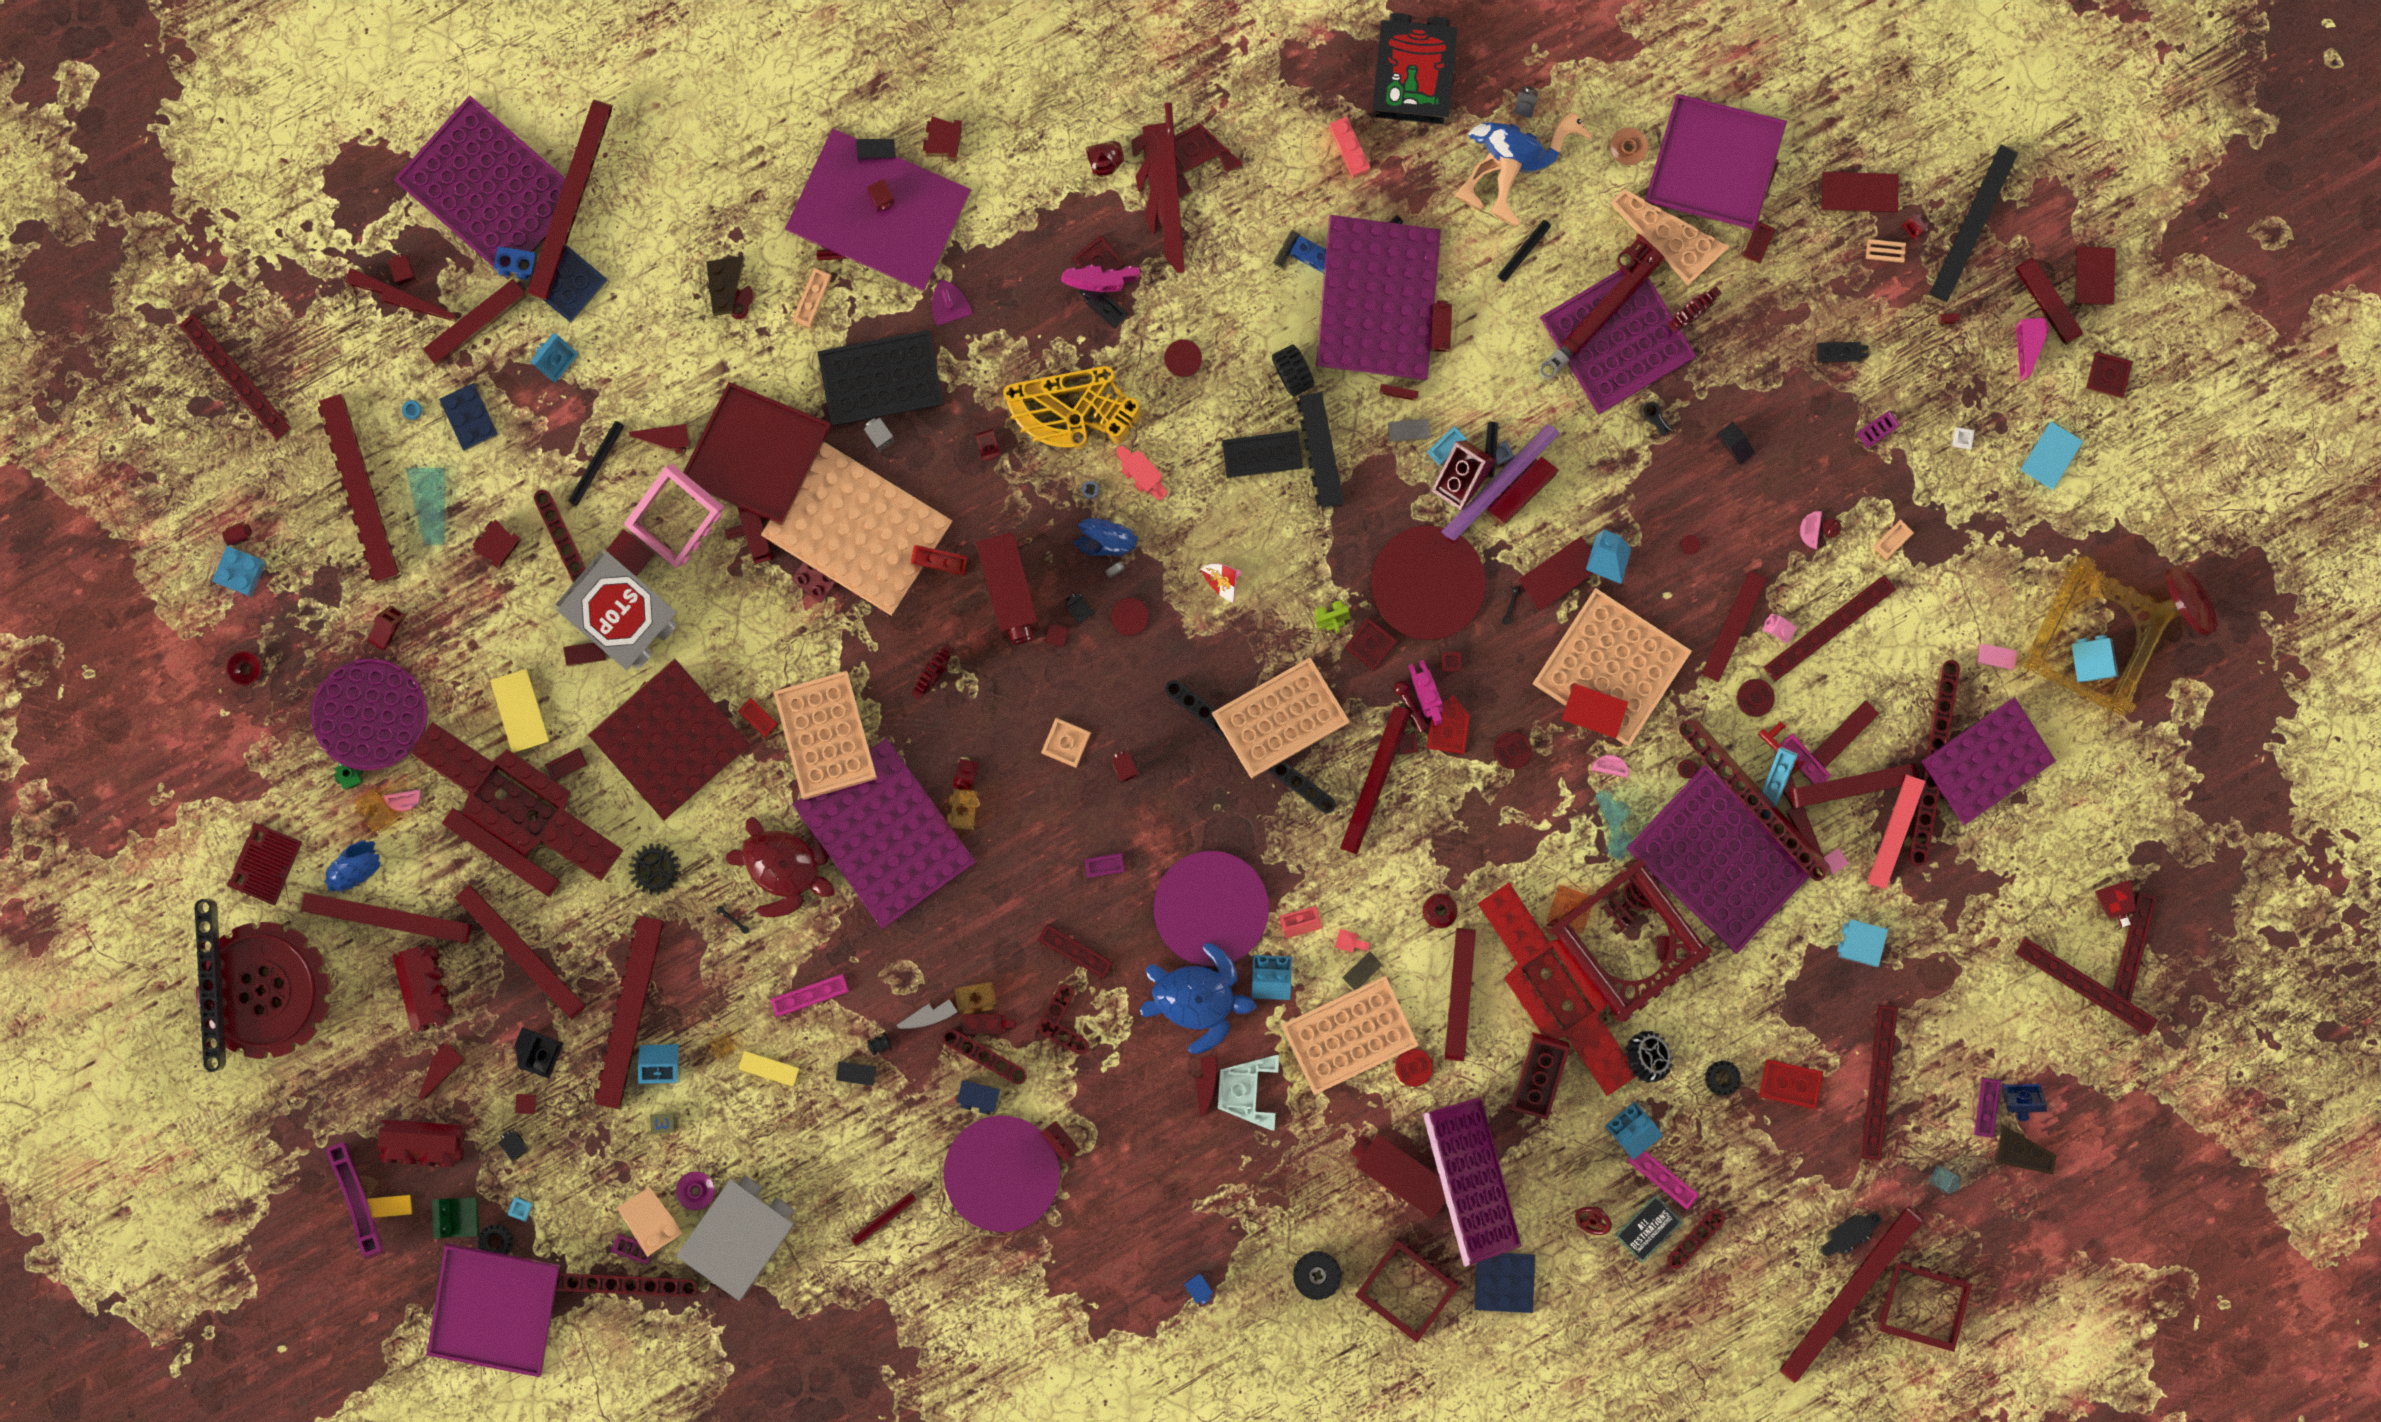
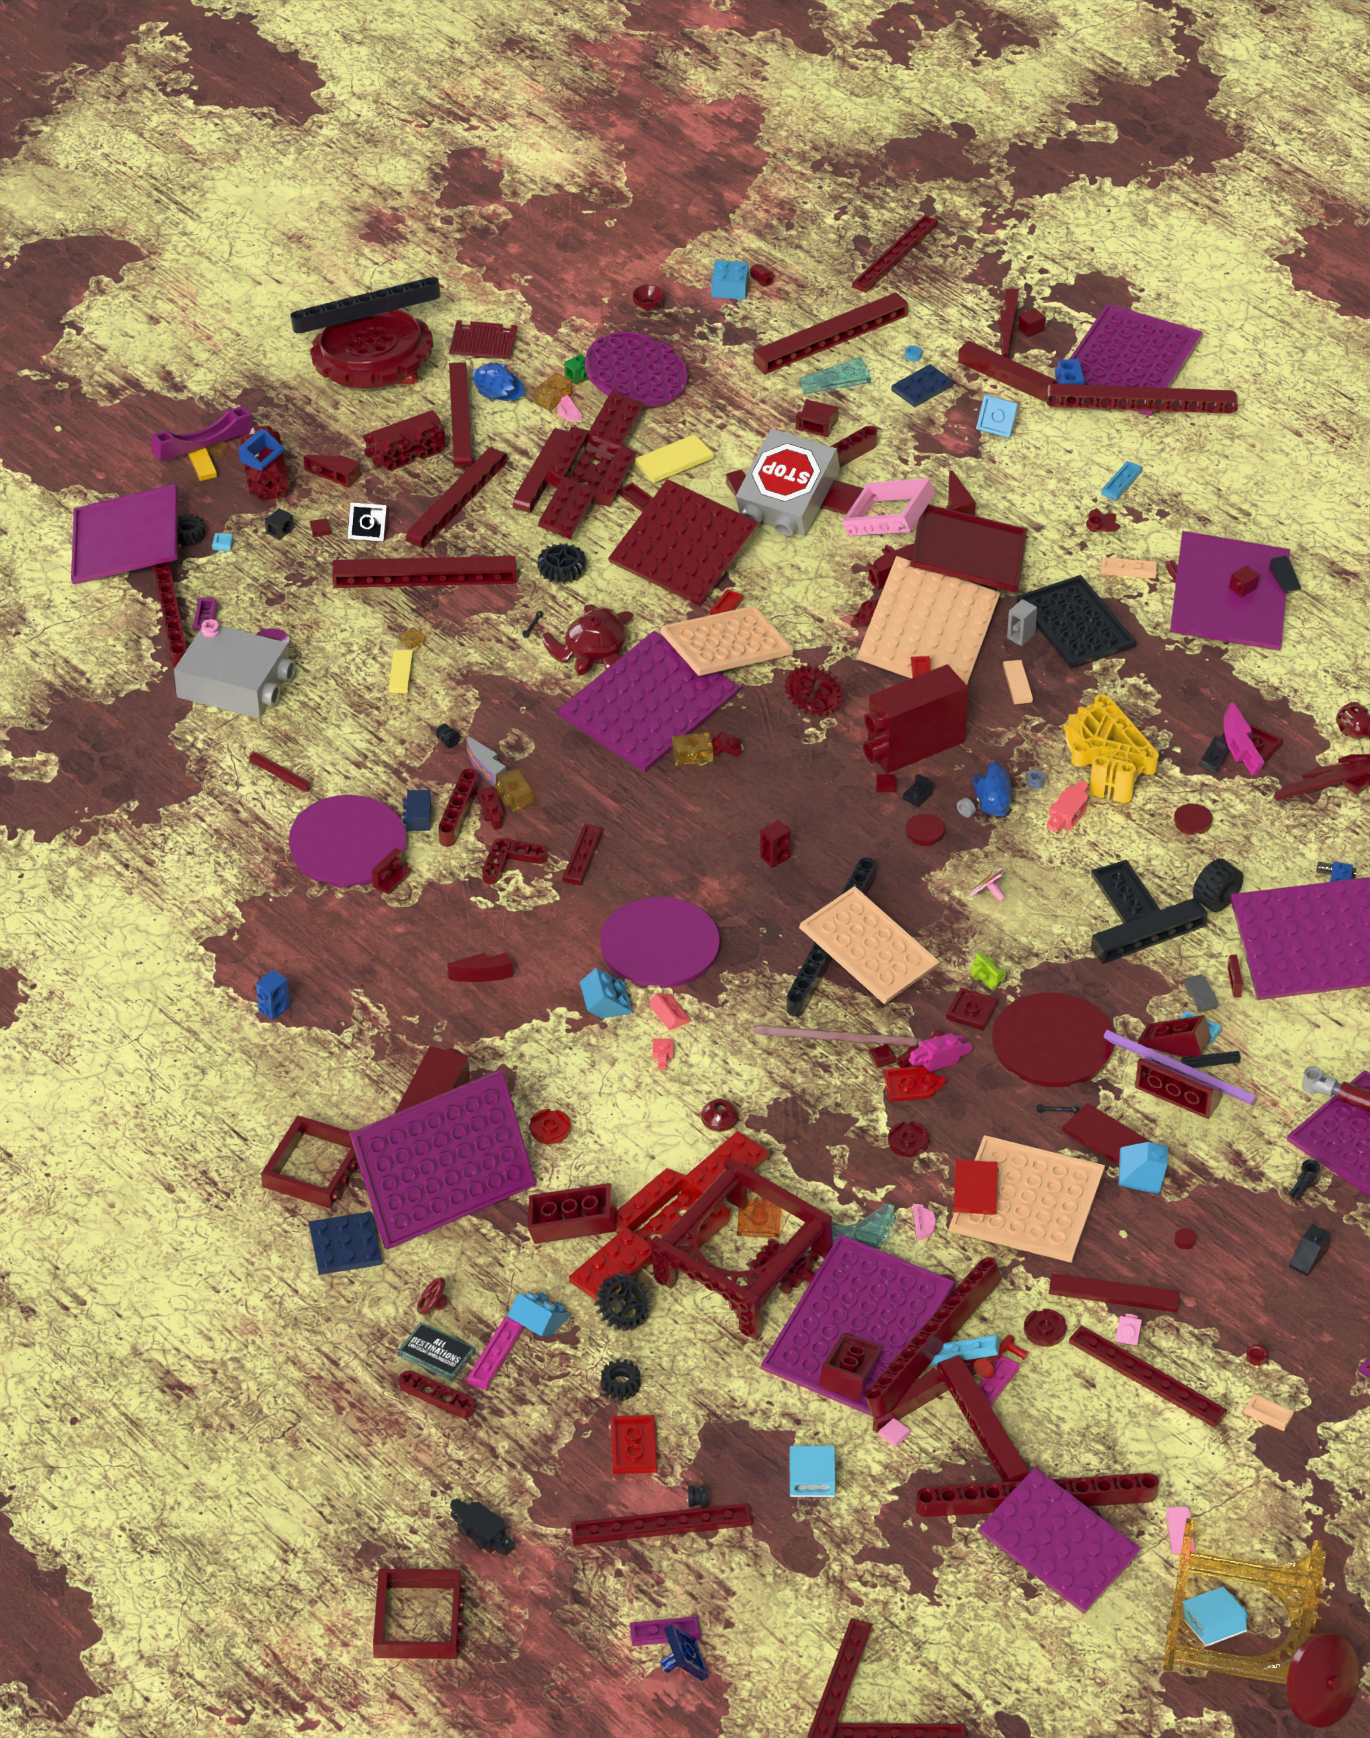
camera: 75 degrees right, 40 degrees down
dark red tile [367,605,407,651] -> none
dark green bracket [432,1197,479,1239] -> none
dark blue plate [527,245,608,323] -> none
black axle [568,421,624,506] -> none
light nougat slope [617,1187,683,1257] -> none
dark azure slope [638,1044,679,1084] -> none
olive brick [650,1113,679,1134] -> none
dark brown wing [706,256,745,316] -> none
dark pink tile [770,974,849,1017] -> none
black slope [836,1061,877,1086] -> none
dark red hips [923,116,962,161] -> none
magenta shield [932,279,973,326] -> none
dark red bracket [975,428,1001,461] -> none
light nougat tile [1041,718,1091,768] -> none
magenta tile [1084,853,1125,878] -> none
blue animal [1140,943,1257,1054] -> none
light aqua wing [1218,1055,1279,1131] -> none
light nougat plate [1281,976,1419,1095] -> none
black bush [1293,1251,1342,1300] -> none
clear smoke tile [1342,951,1383,990] -> none
dark red brick [1430,300,1452,352] -> none
dark red tile [1441,652,1461,672] -> none
dark red beam [1444,928,1476,1062] -> none
sand blue tile [1496,440,1515,466] -> none
dark red beam [1779,1205,1924,1383] -> none
bright pink tile [1800,511,1822,549] -> none
dark red tile [1812,700,1880,768] -> none
coral tile [1867,774,1925,889] -> none
clear light blue brick [1928,1165,1961,1194] -> none
dark brown wing [1995,1124,2056,1175] -> none
dark red torso [2095,880,2136,928] -> none
none -> bright pink bush [202,619,219,637]
none -> blue tile [239,429,285,471]
none -> black wheel [688,1485,707,1508]
none -> dark red slope [818,1333,883,1400]
none -> light nougat tile [1003,660,1033,704]
none -> dark azure tile [1101,461,1143,501]

